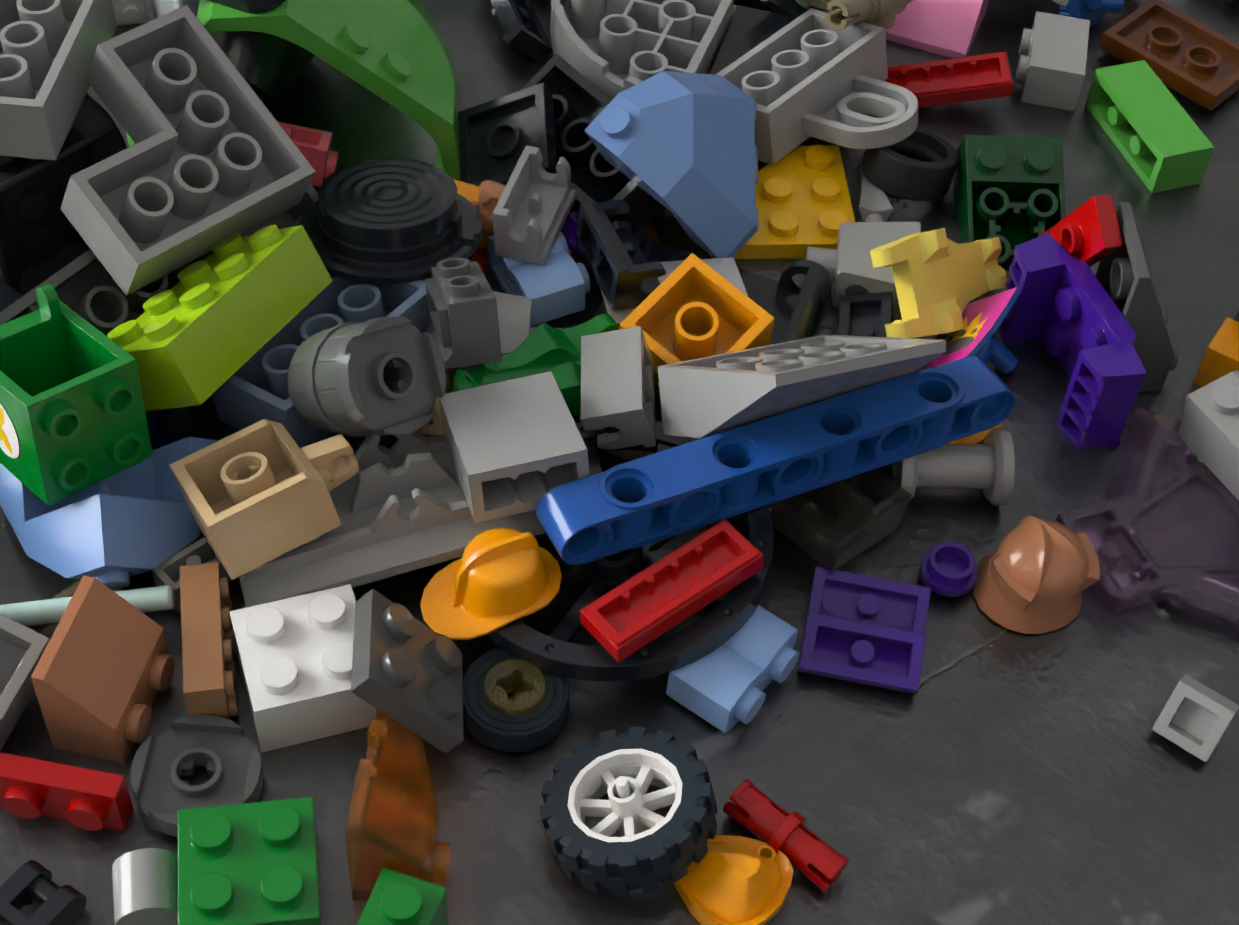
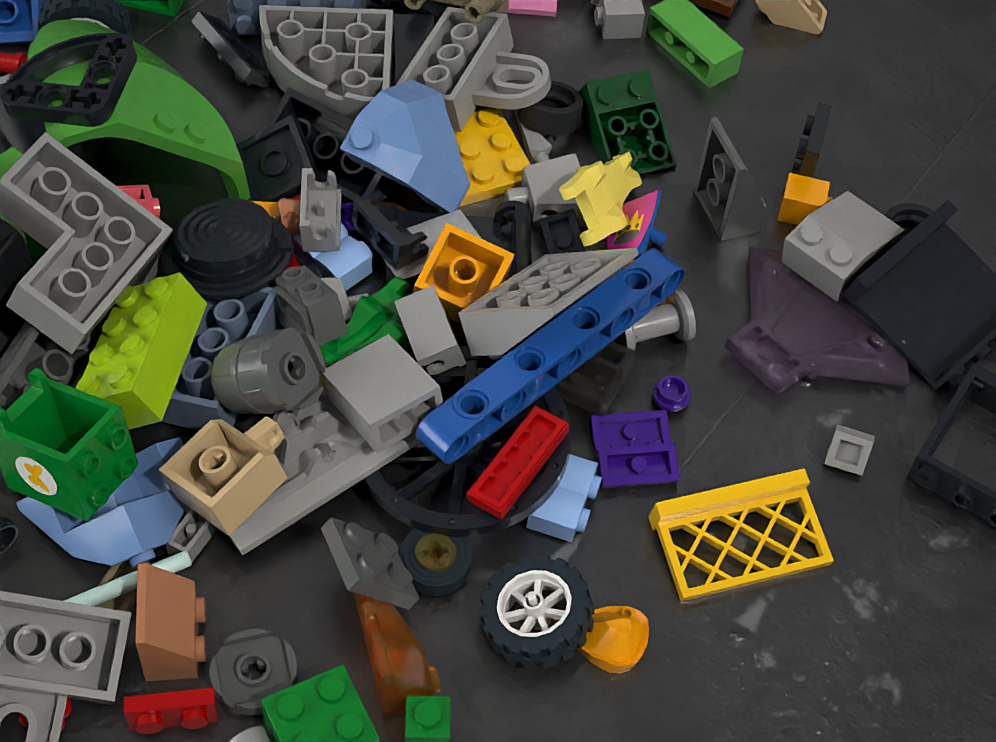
camera: 20 degrees left, 5 degrees up
medium nougat piece [180,562,238,720] -> none
white brick [229,584,383,753] -> none
light orange piece [420,527,562,640] -> none
red pin [723,779,850,893] -> none
red plate [885,52,1013,108] -> none
nougat helmet [973,515,1100,634] -> none
dark purple plate [997,233,1147,450] -> none
red plate [1039,194,1123,267] -> none
none -> yellow fence [648,468,834,602]

